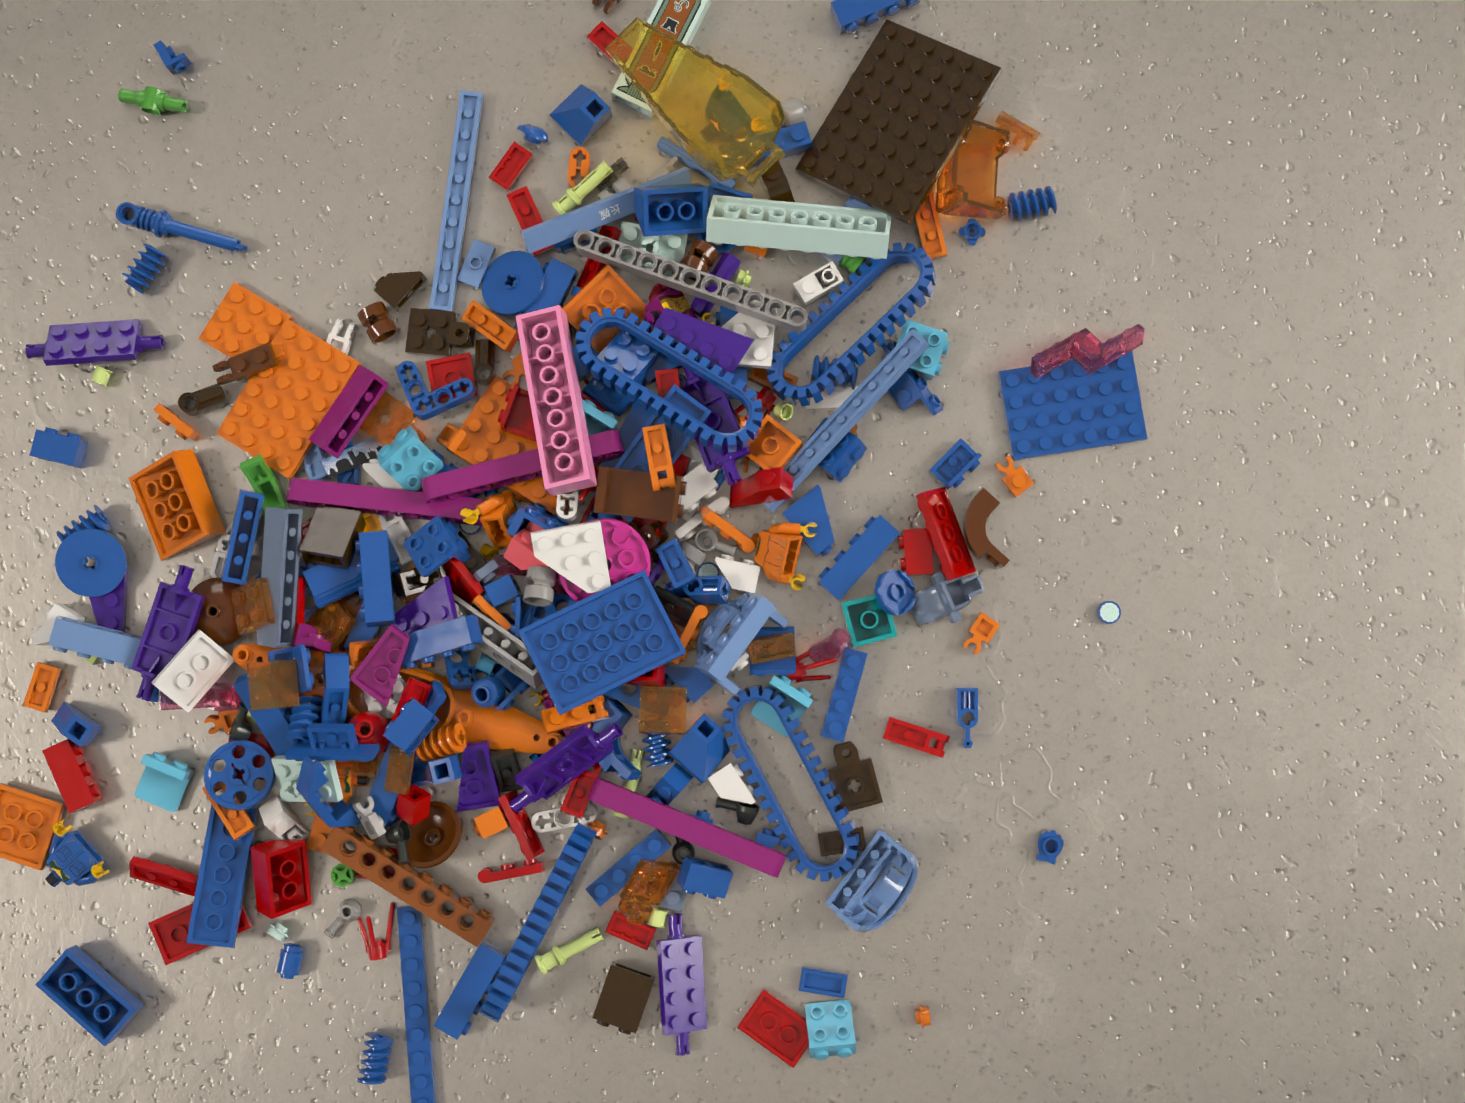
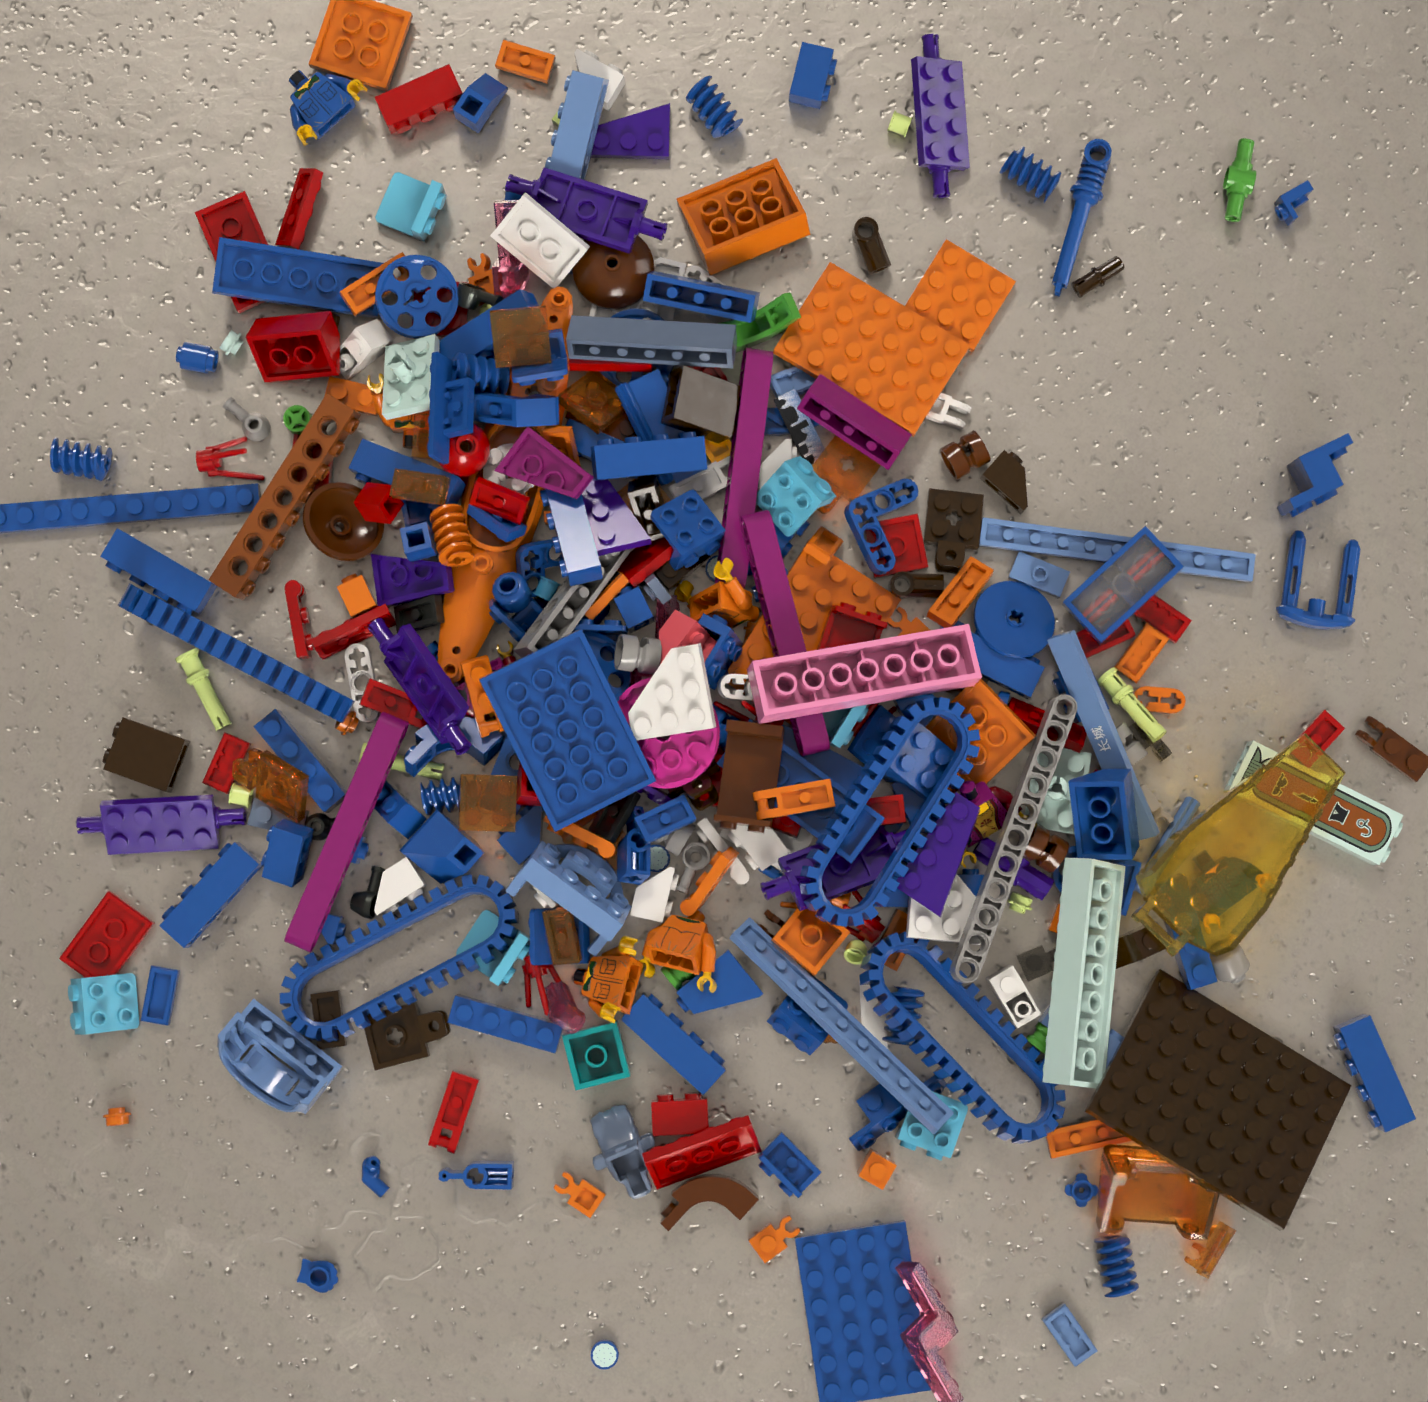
camera: 85 degrees right, 0 degrees up
blue brick [35,945,144,1046] -> none
blue piece [55,529,127,597] -> none
orange plate [154,403,200,441] -> none
reddish brown hinge [212,343,277,385] -> none
clear orange plate [231,578,275,635] -> none
magenta bracket [294,623,332,653] -> none
blue slope [296,756,361,828] -> none
light grey plate [353,795,386,840] -> none
blue brick [383,698,440,756] -> none
pearl dark grey bar [385,820,411,865] -> none
blue animal [517,123,548,144] -> none
blue slope [549,84,612,147] -> none
red slope [729,467,793,508] -> none
blue tile [875,570,916,616] -> none
none -> blue brick [159,842,262,948]
none -> blue arm [362,1156,390,1198]
none -> orange torso [573,936,643,1023]
none -> bright green wheel [660,966,695,991]
none -> orange brick [857,1148,897,1190]
none -> clear smoke plate [1016,945,1056,982]
none -> medium blue plate [1042,1303,1098,1367]
none -> clear brick [1062,526,1184,645]
none -> dark brown axle [1071,256,1125,298]
none -> orange plate [1114,622,1169,684]
none -> blue piece [1276,530,1361,630]
none -> blue bracket [1277,433,1353,517]

